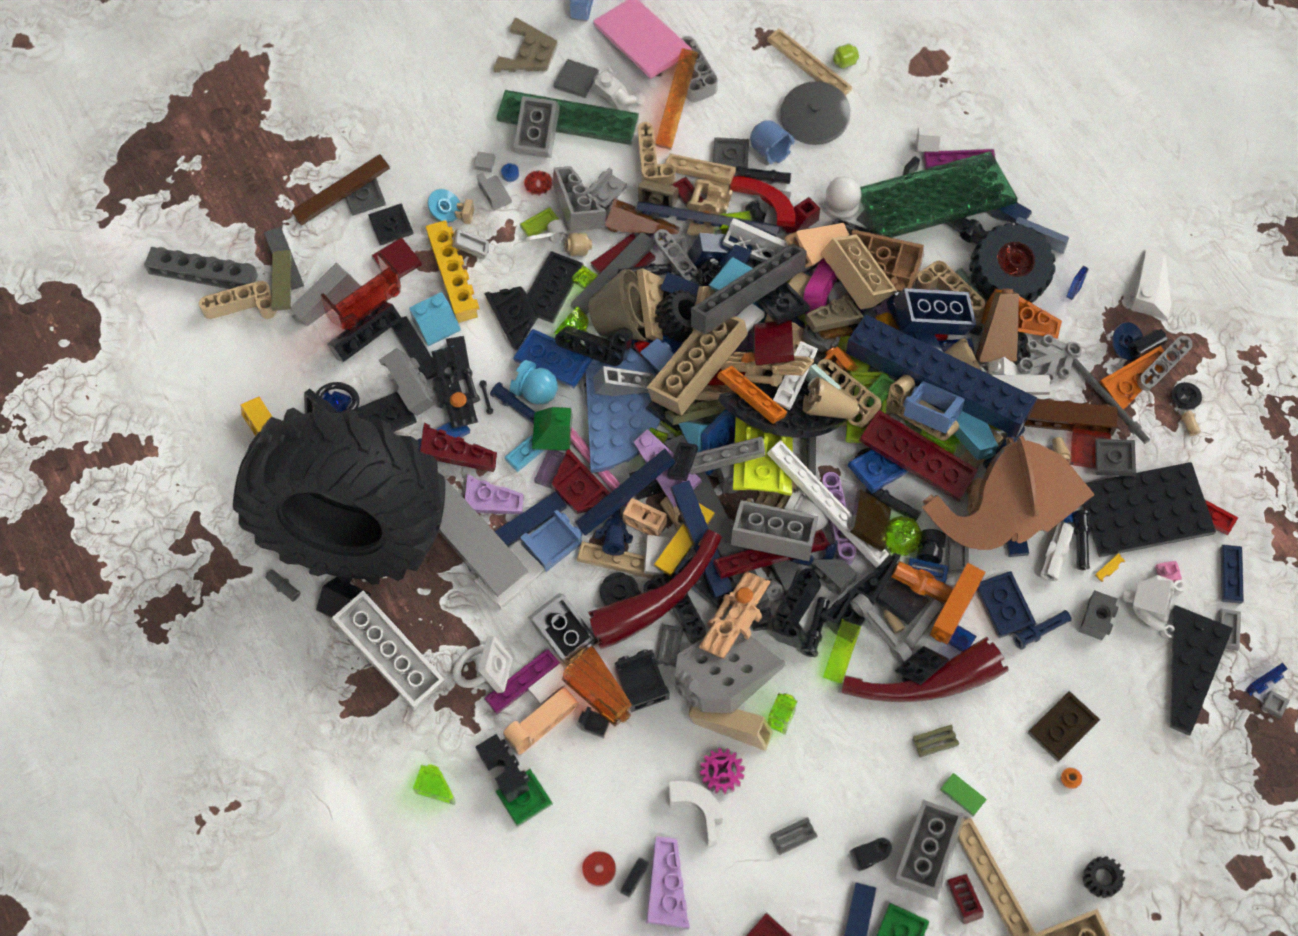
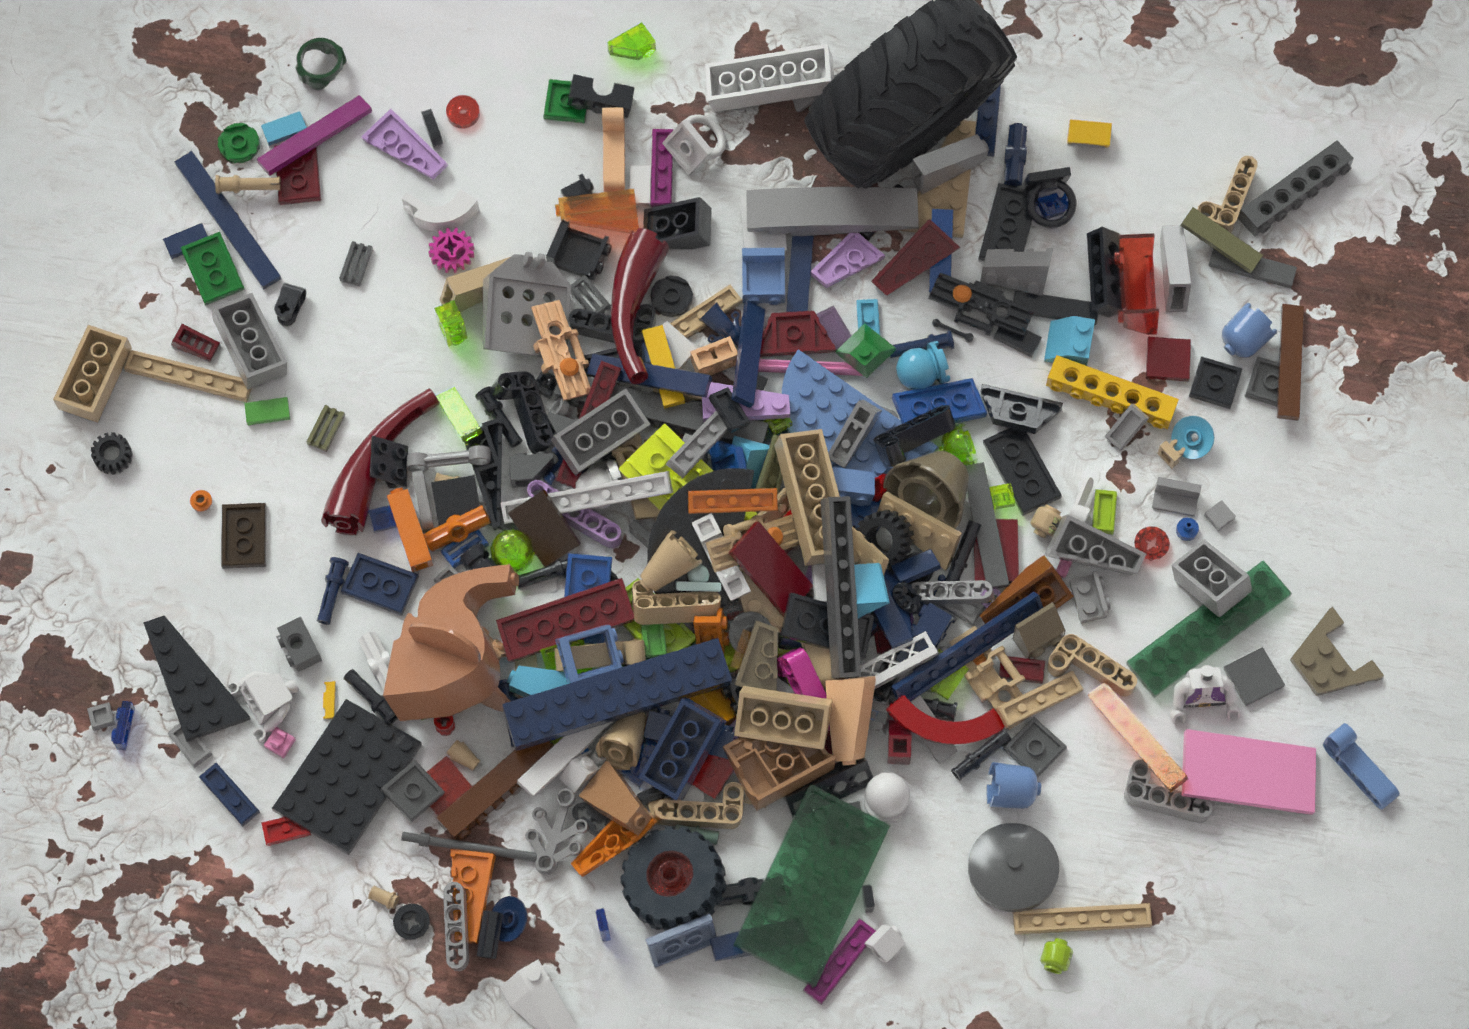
camera: 130 degrees right, 5 degrees up
none -> medium blue cylinder [1221,303,1277,358]

